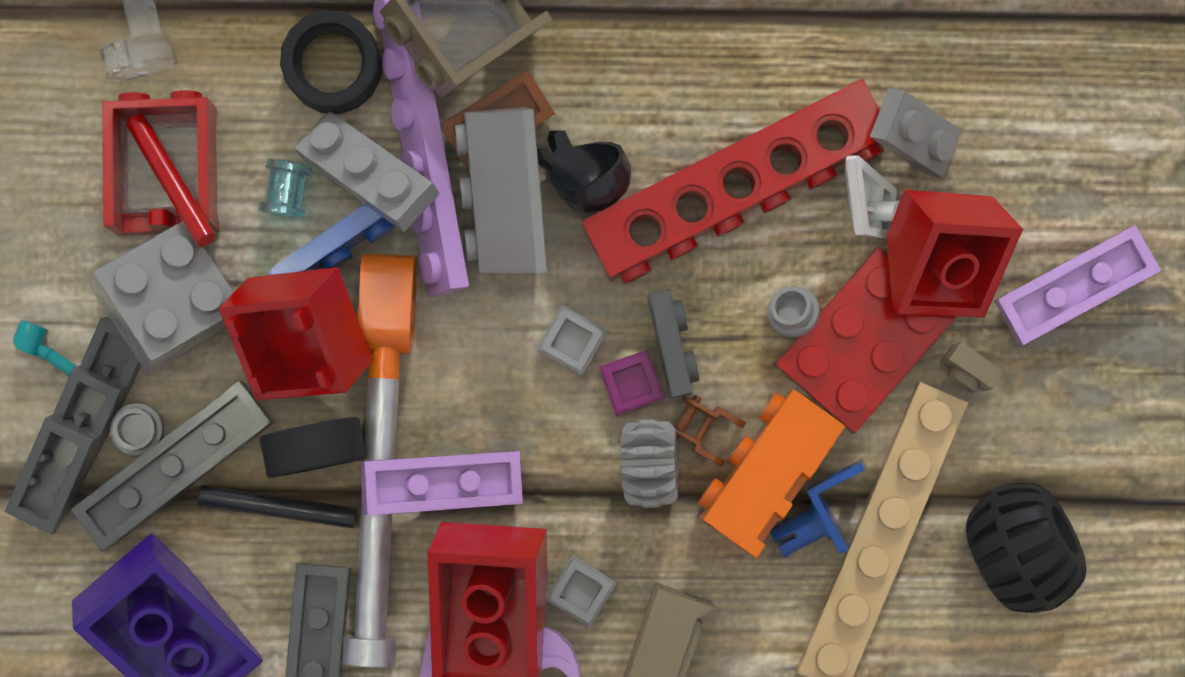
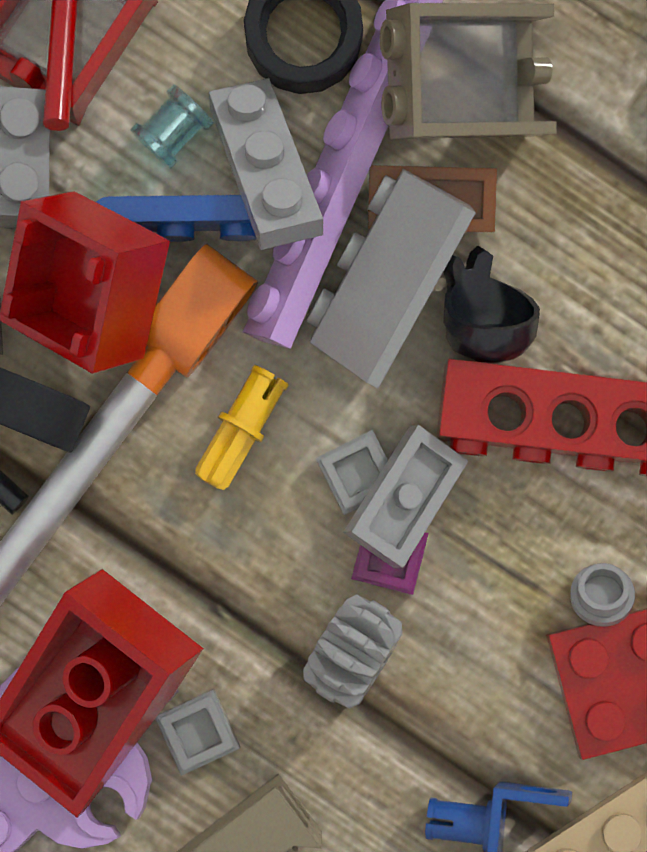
camera: 30 degrees right, 0 degrees up
lavender plate [360,451,523,516] -> none
dark grey plate [647,289,699,399] -> none
dark orange piece [673,395,746,467] -> none
orange wedge [697,389,845,558] -> none
none -> yellow axle [195,365,289,490]
none -> light grey plate [343,425,468,568]

